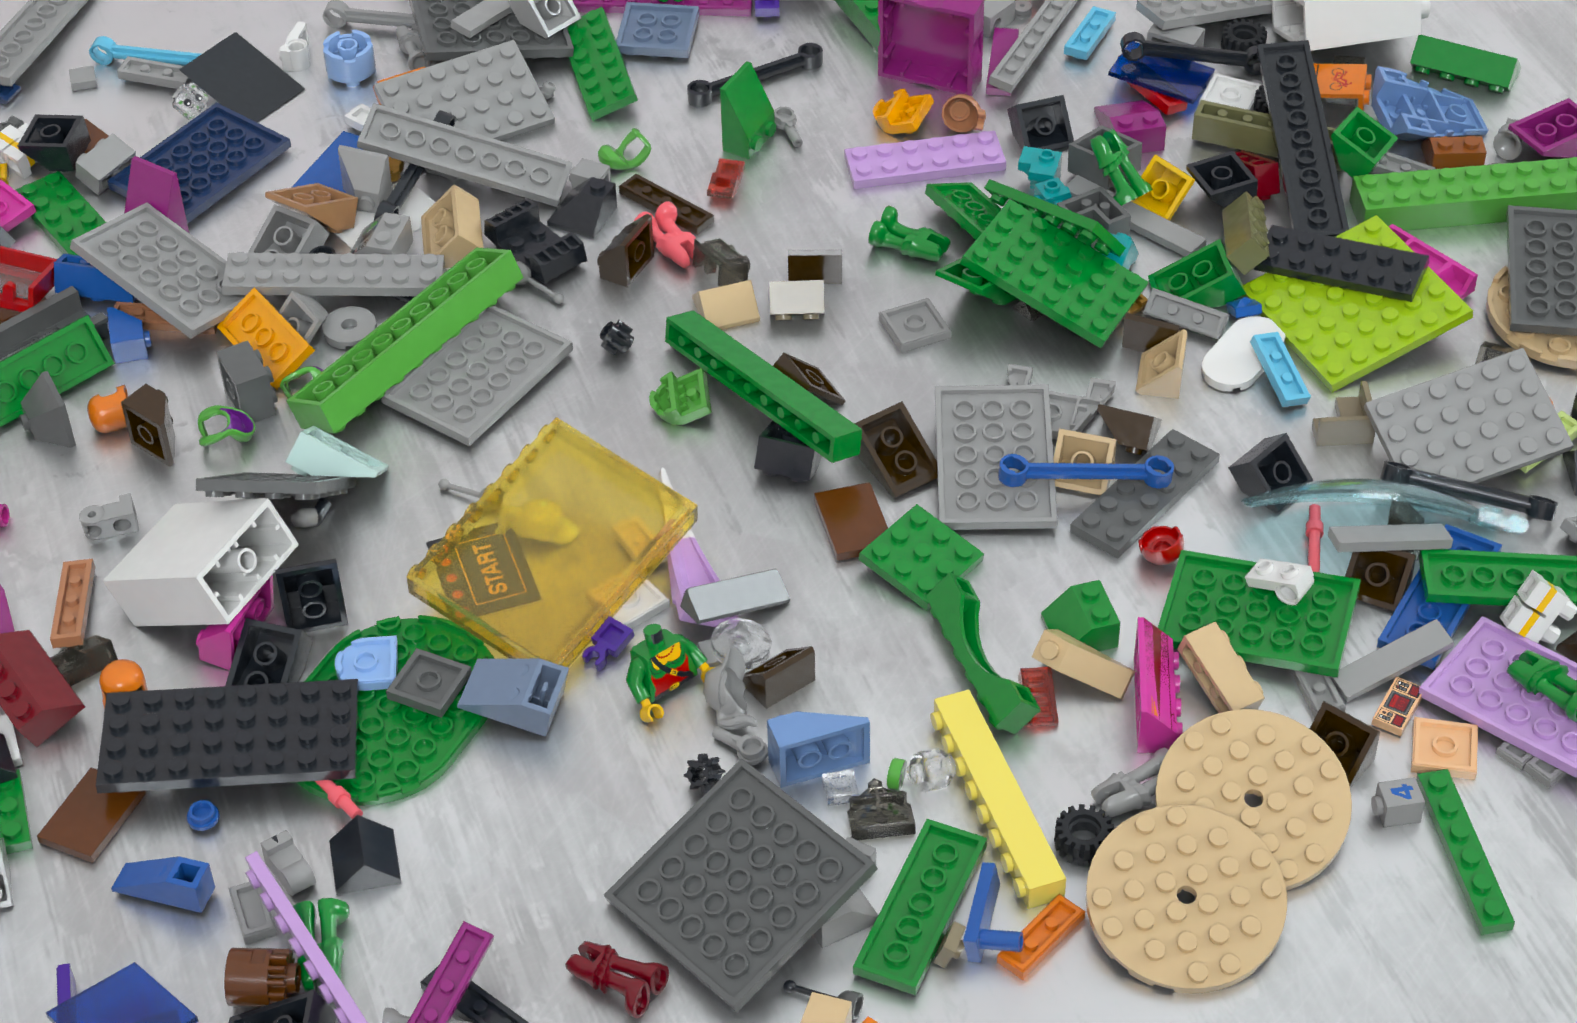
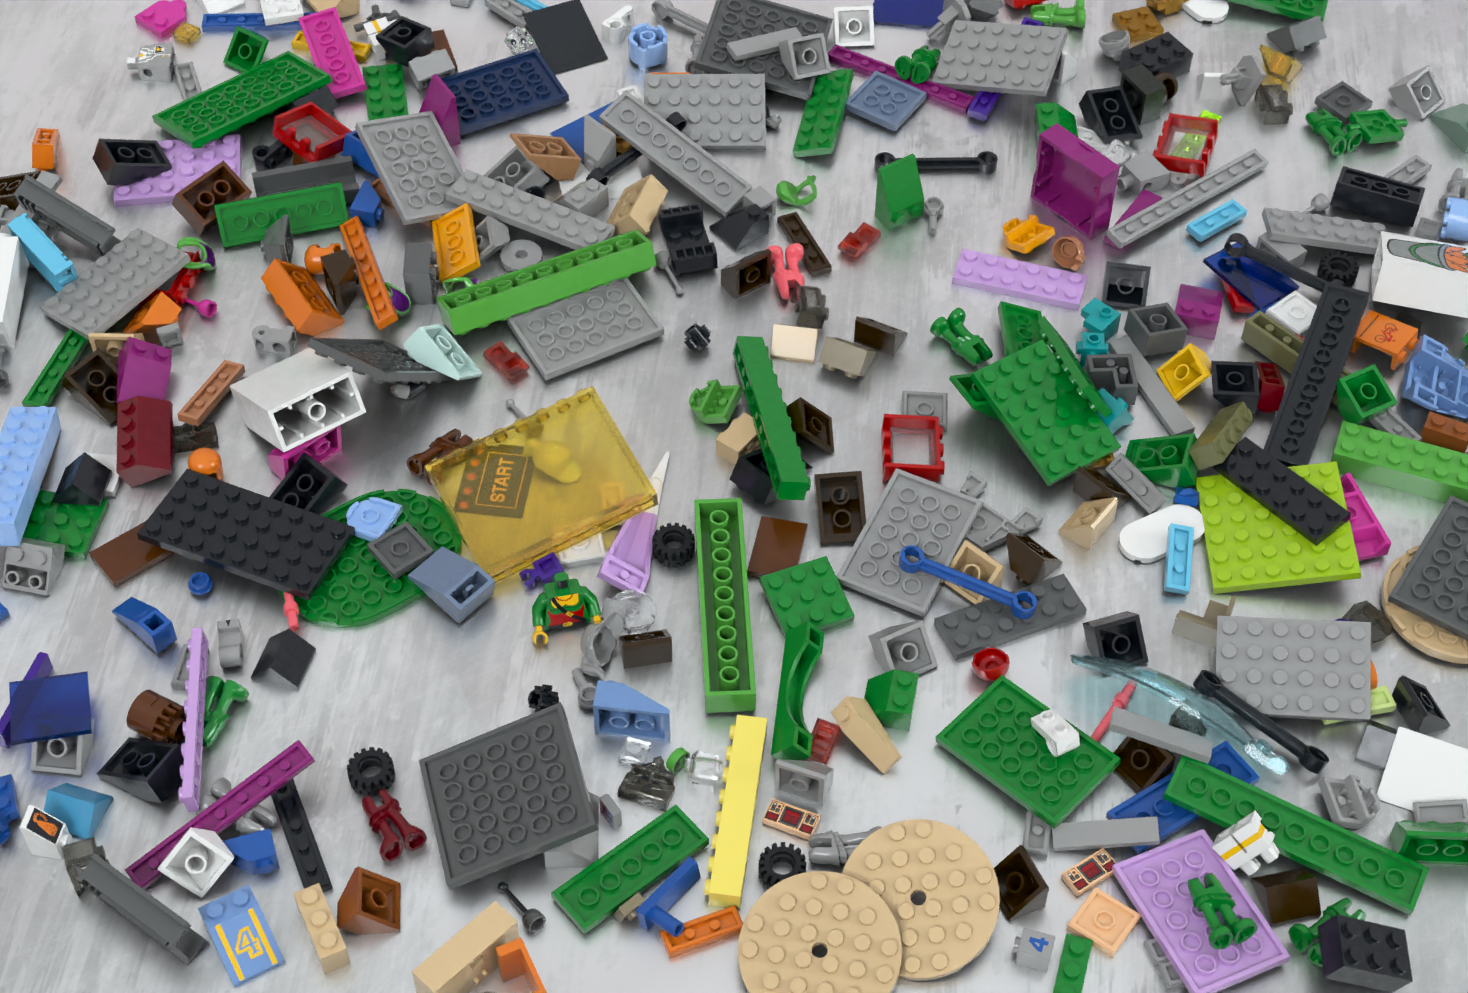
camera: 25 degrees right, 5 degrees up
black slope [275,558,348,633] -> none
slope [680,569,790,624] -> none
green piece [1090,129,1153,206] -> none
dark pink slope [1134,617,1183,753] -> none
tan brick [1177,622,1265,713] -> none
none -> orange slope [261,258,344,336]
none -> orange tile [339,216,399,330]
none -> black tyre [347,747,395,797]
none -> reddish brown piece [406,428,473,488]
none -> clear red slope [483,341,530,380]
none -> black tyre [652,523,695,568]
none -> bright green brick [694,498,756,713]
none -> tan brick [716,412,760,465]
none -> tile [762,798,820,840]
none -> light grey slope [774,759,834,807]
none -> light grey slope [869,620,938,674]
none -> window [881,414,945,484]

